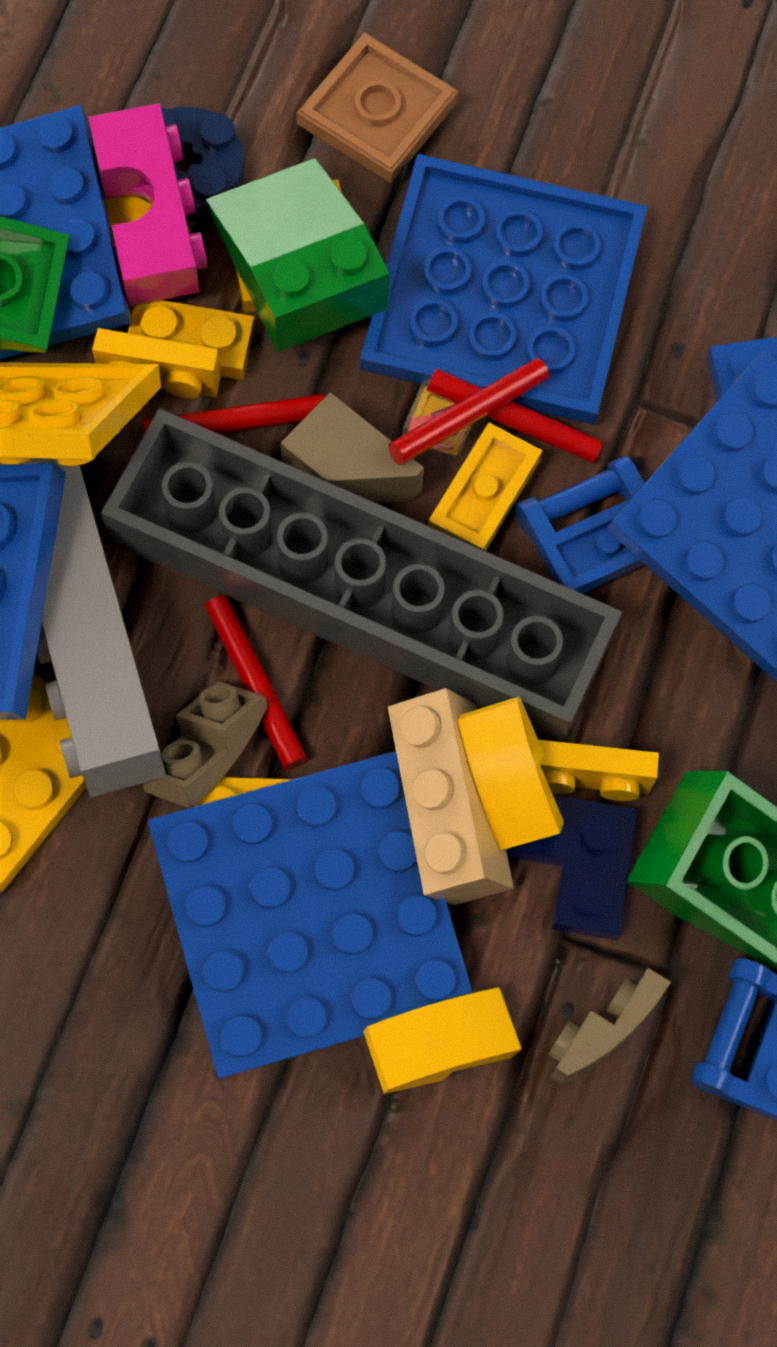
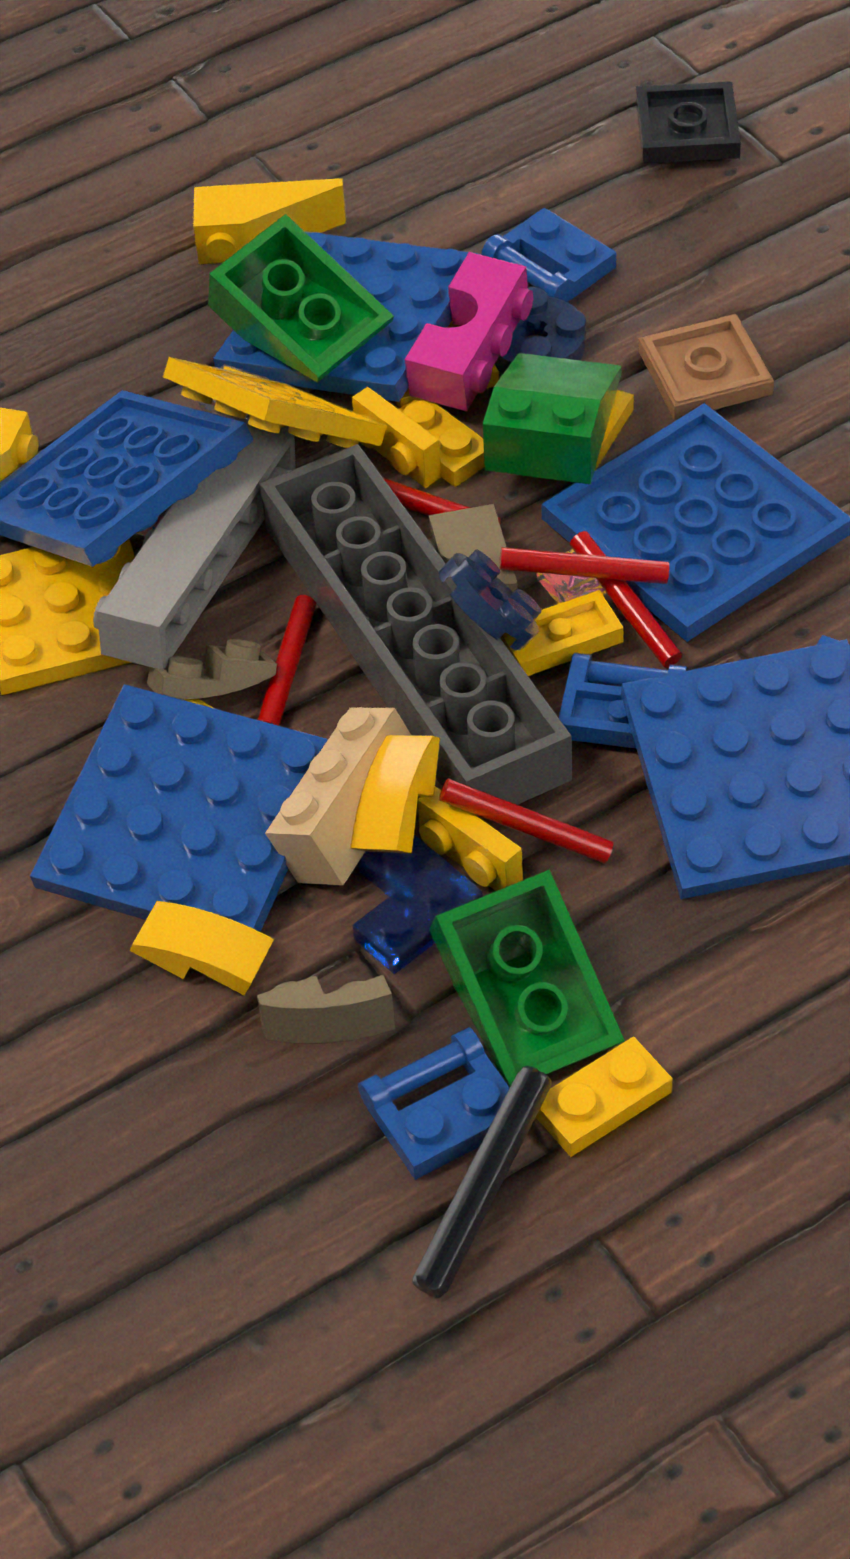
camera: 45 degrees right, 20 degrees down
none -> dark blue plate [438,549,542,651]
none -> red bar [439,778,613,864]
none -> blue plate [482,207,616,302]

